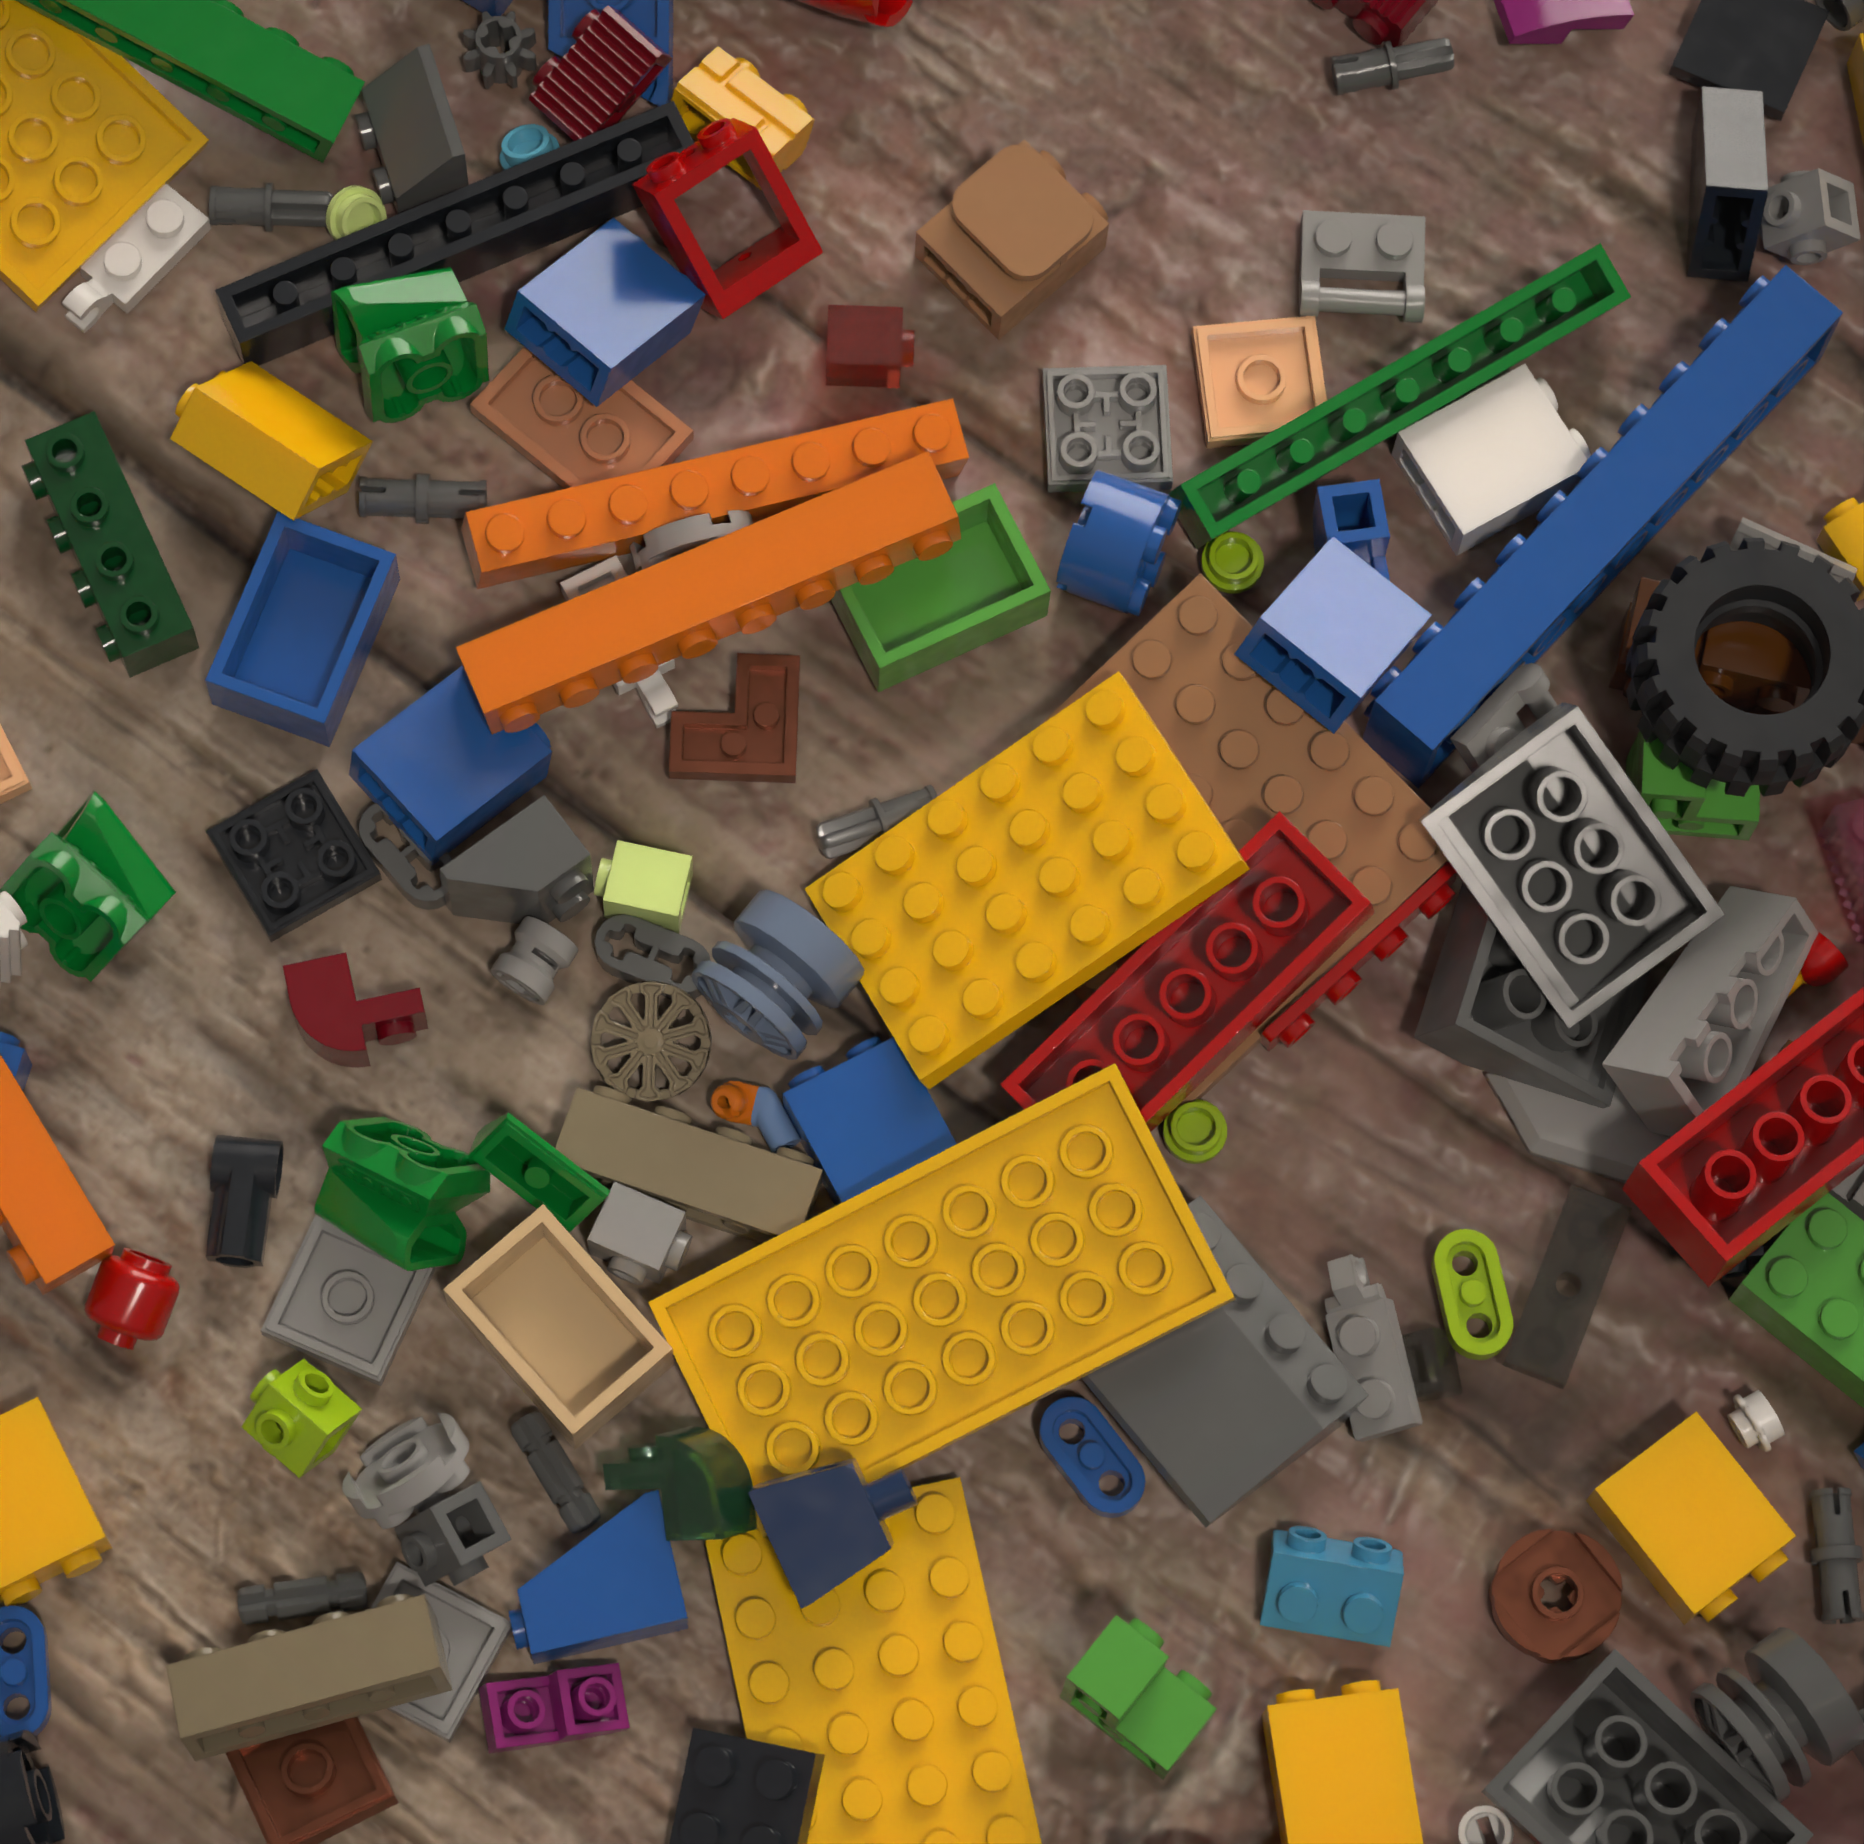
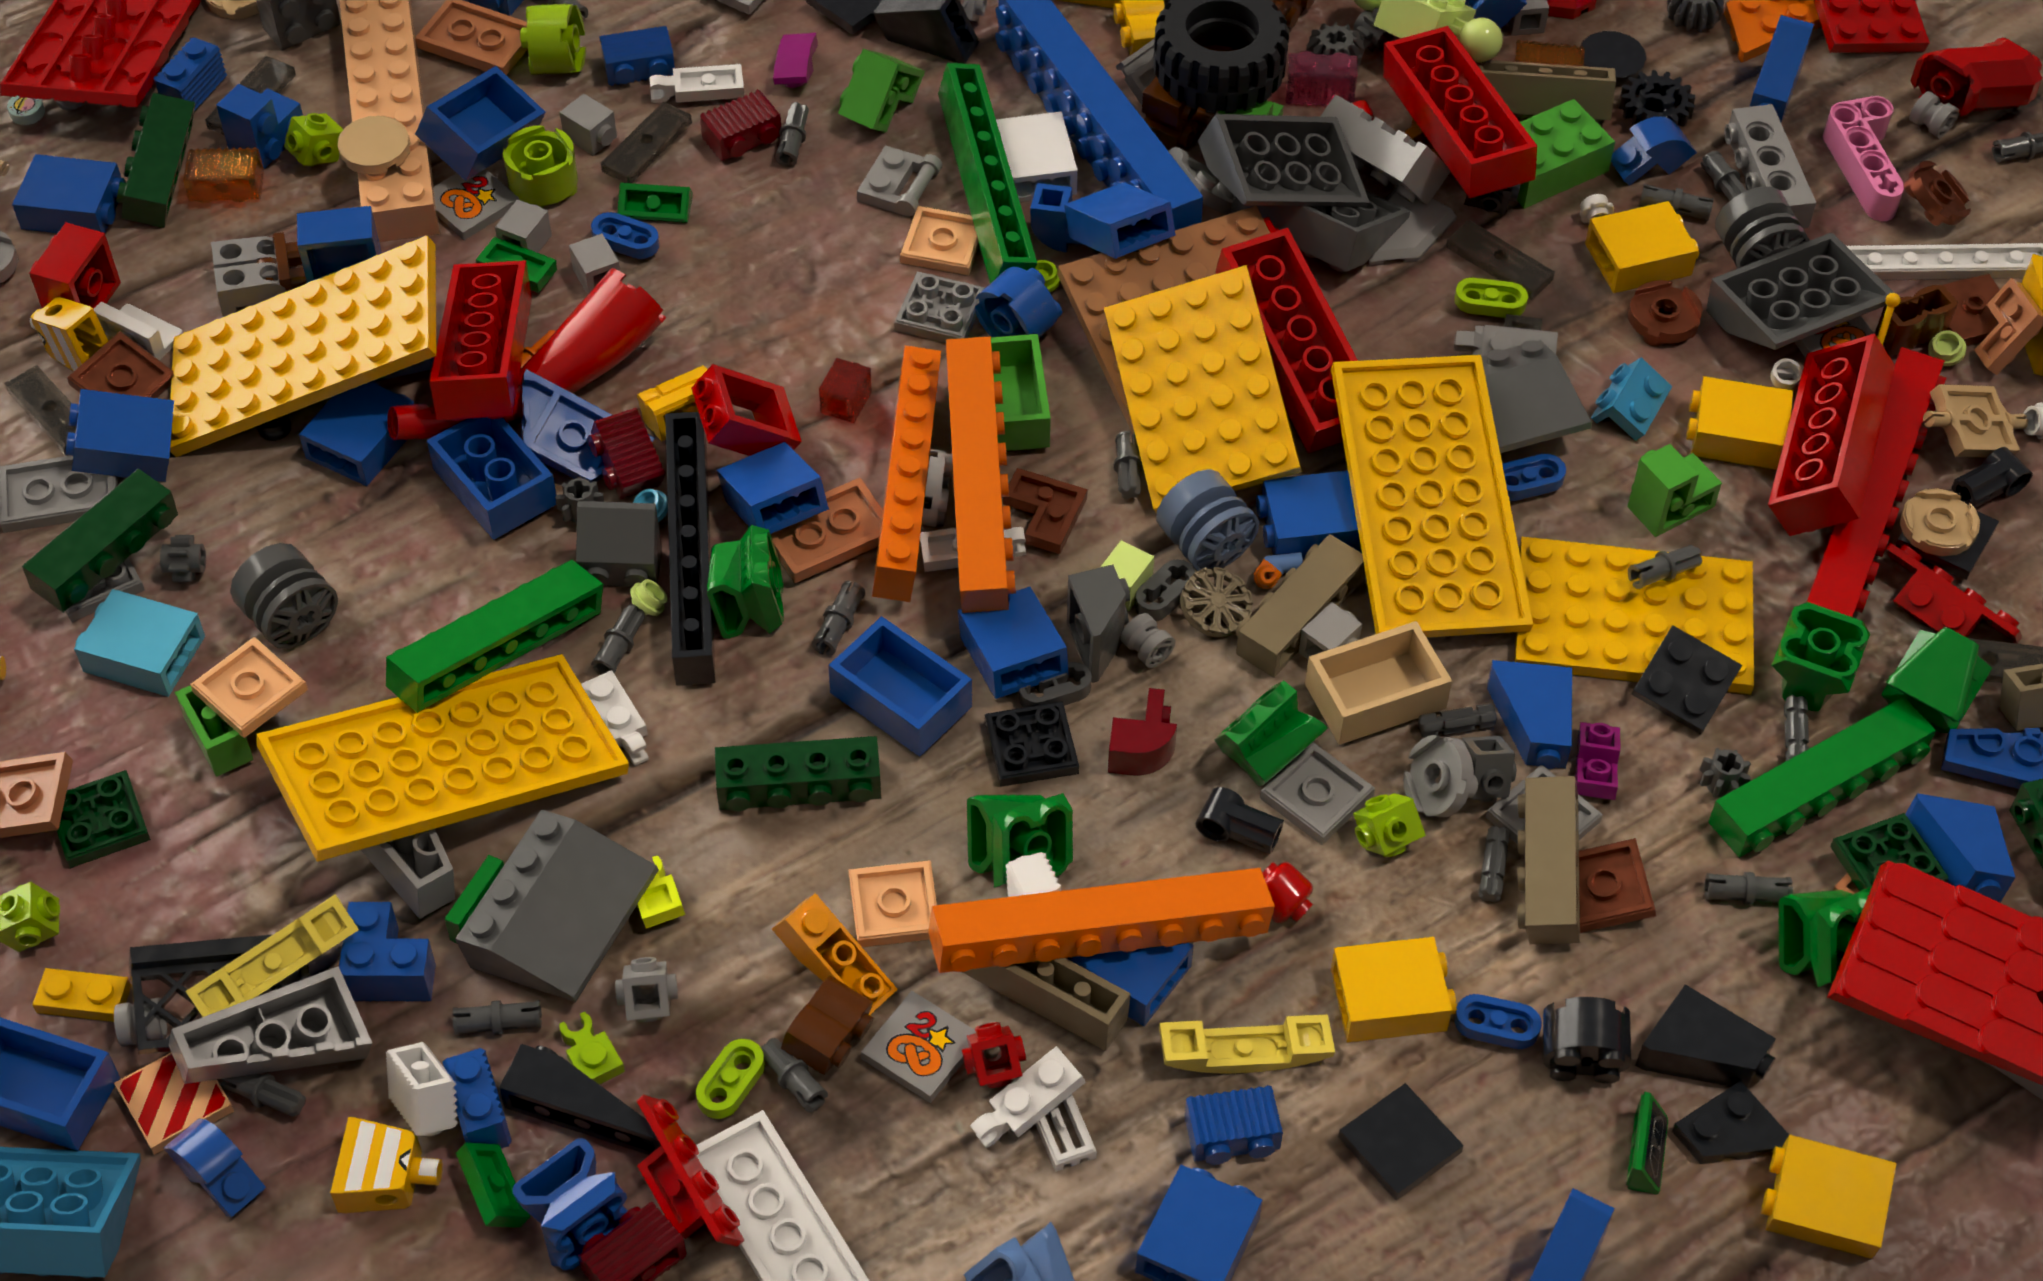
camera: 65 degrees left, 20 degrees down
yellow brick [170,361,373,521] -> none
green slope [468,1112,610,1233] -> none
clear green brick [603,1426,757,1541] -> none
dark blue torso [748,1458,918,1608] -> none
medium nougat brick [915,139,1109,340] -> none
none -> bright green brick [838,49,925,132]
none -> dark grey axle [1628,545,1702,589]

